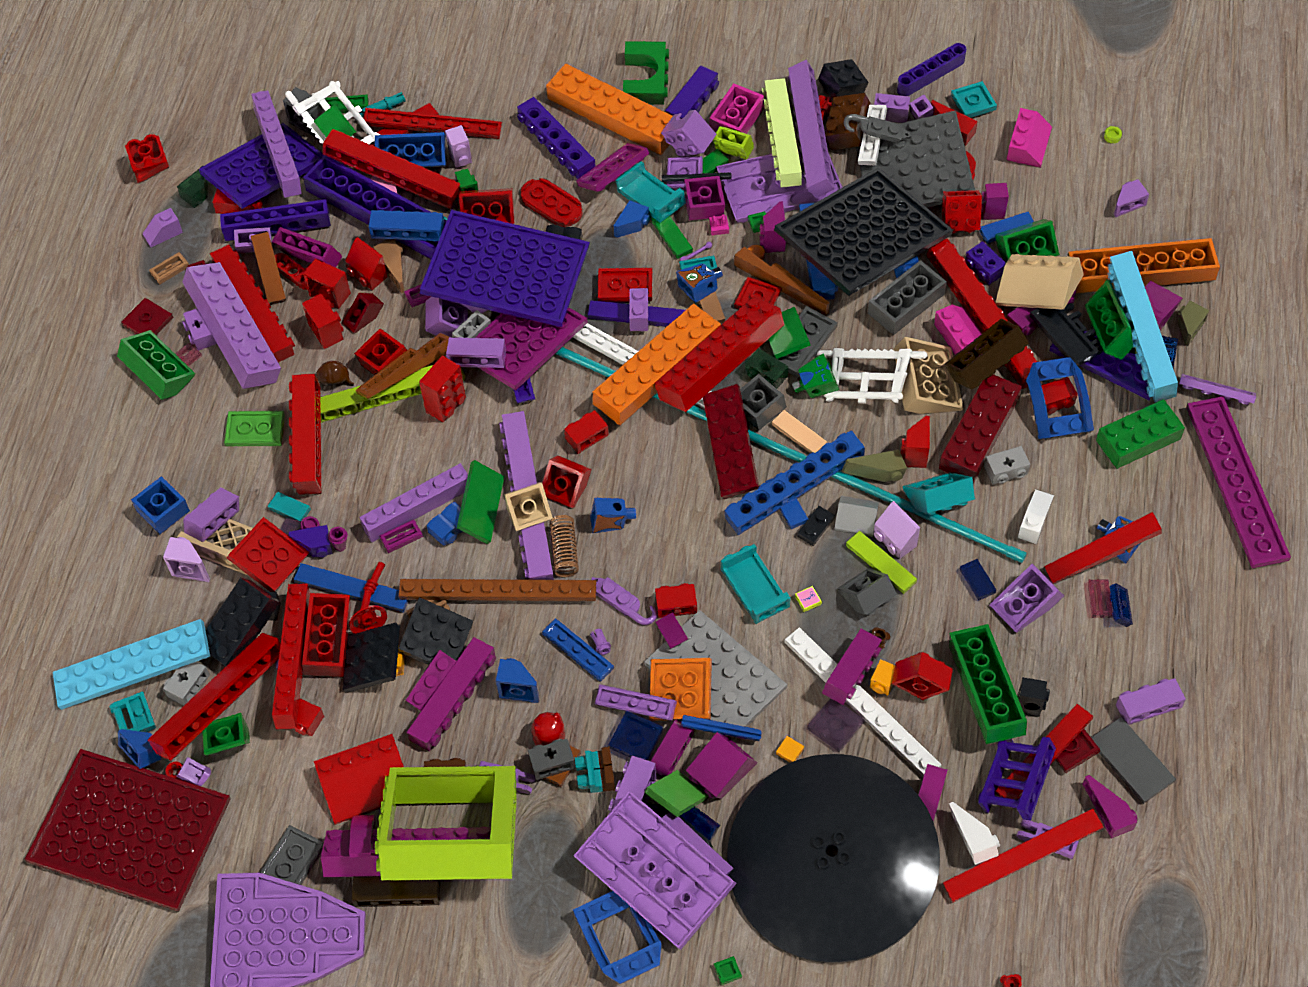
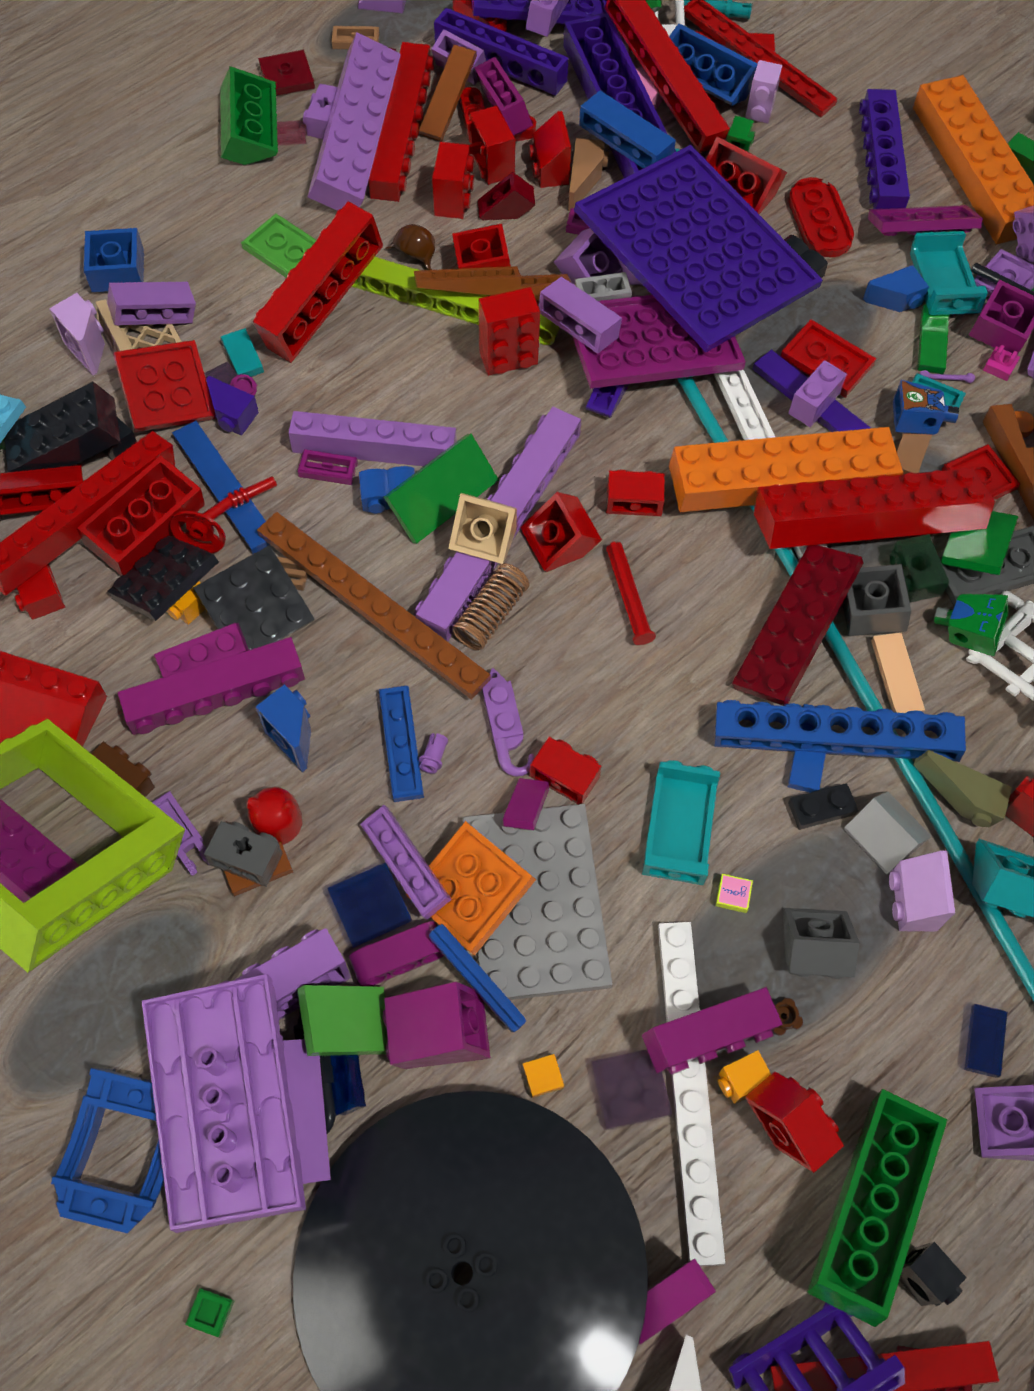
camera: 35 degrees right, 5 degrees up
magenta cone [328,526,348,552] -> none
teal hips [575,746,615,793] -> none
blue torso [590,498,636,533] -> none
lime tile [846,531,917,594] -> none
none -> red axle [606,541,656,645]

